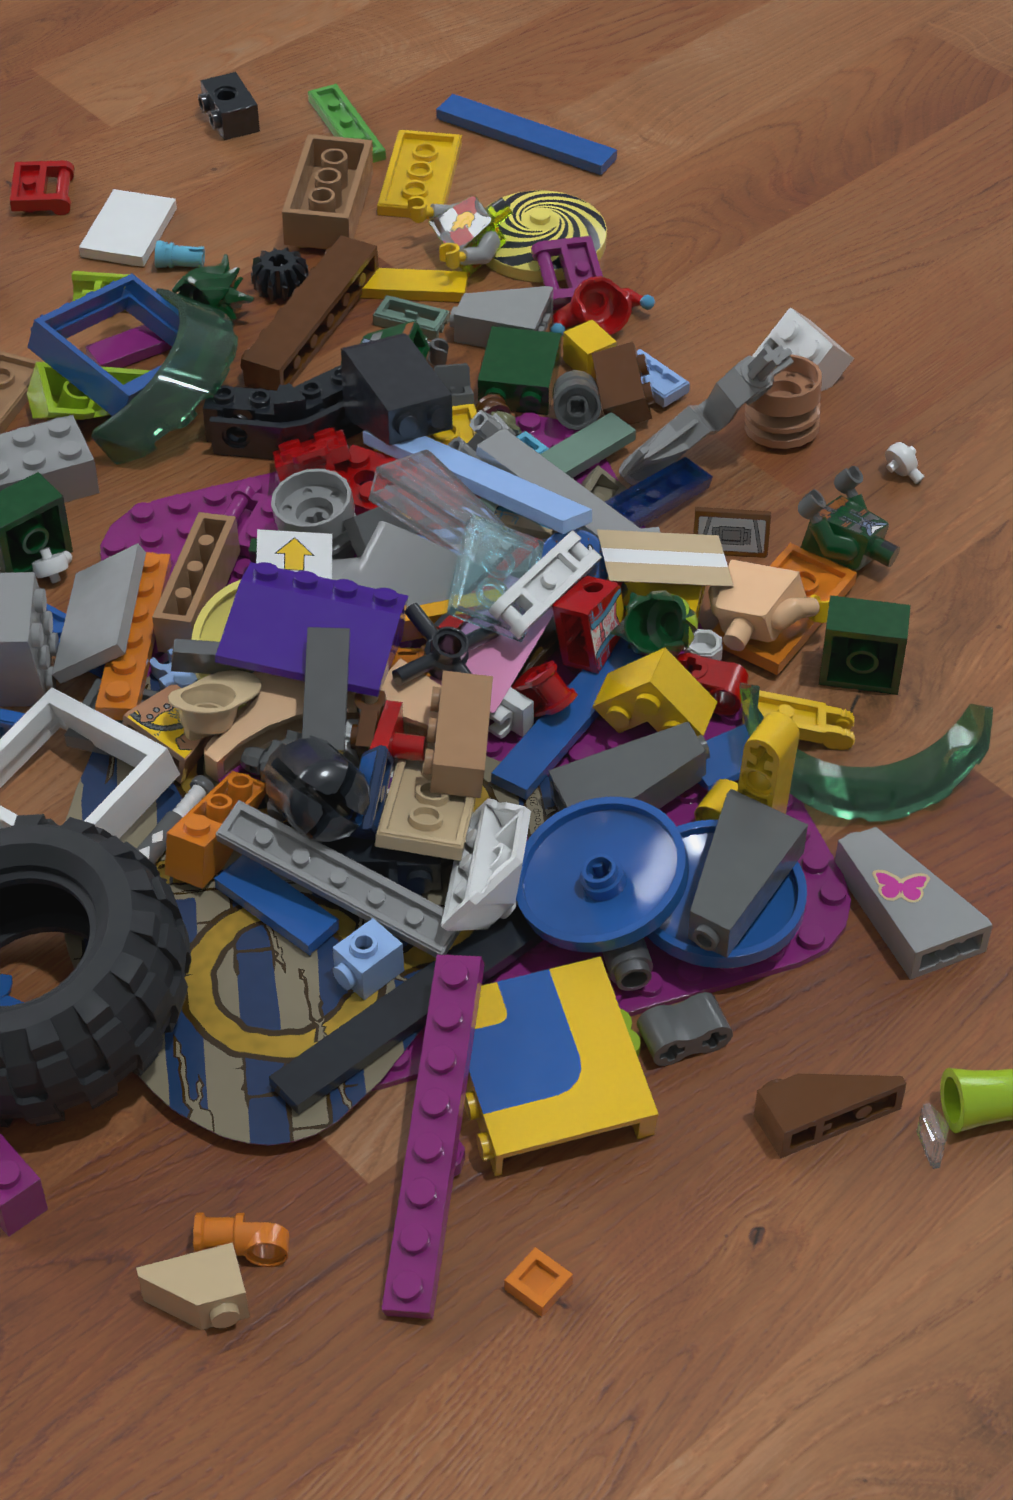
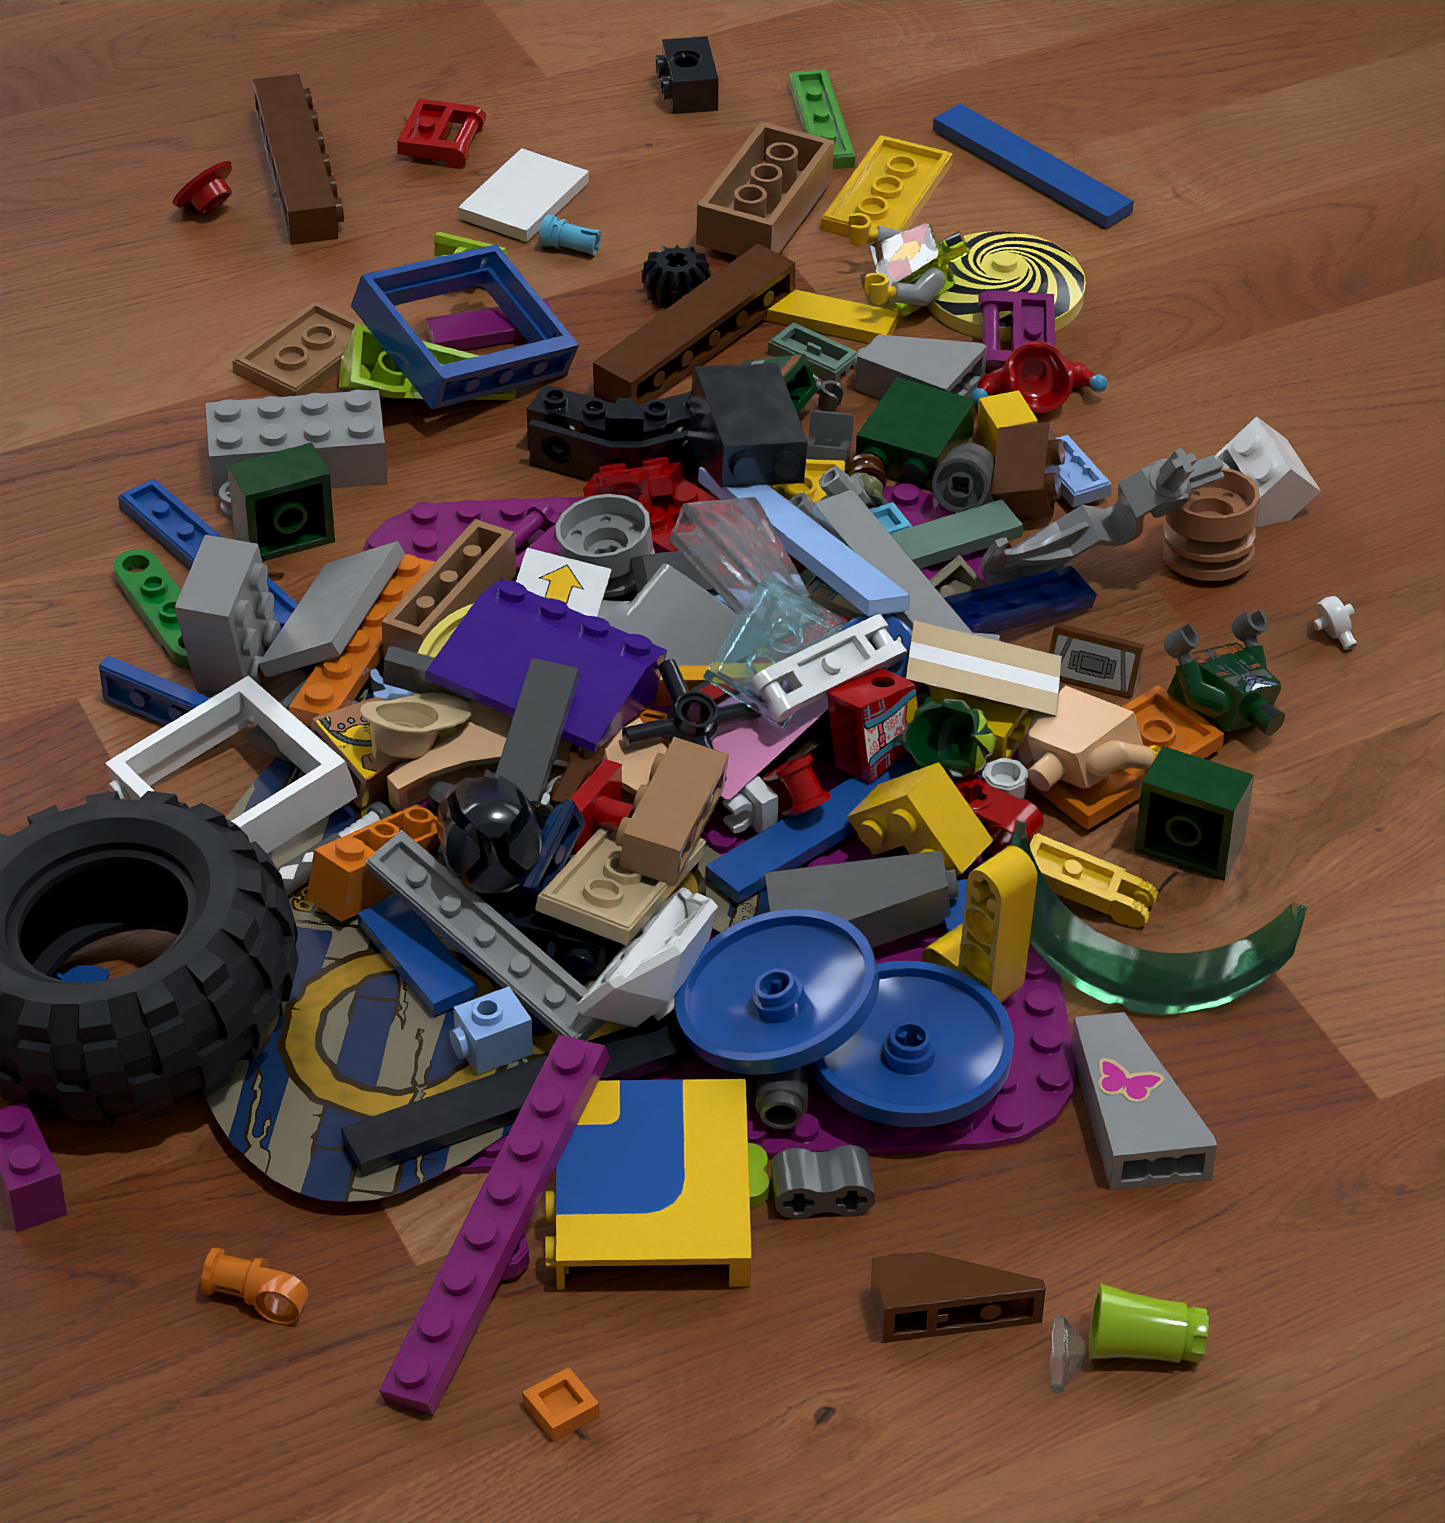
camera: 15 degrees right, 5 degrees down
white piece [32,548,72,583] -> none
clear green windscreen [91,288,238,465] -> none
tan slope [136,1242,250,1330] -> none
dark green hair [172,254,254,330] -> none
dark grey slope [688,789,808,958] -> none

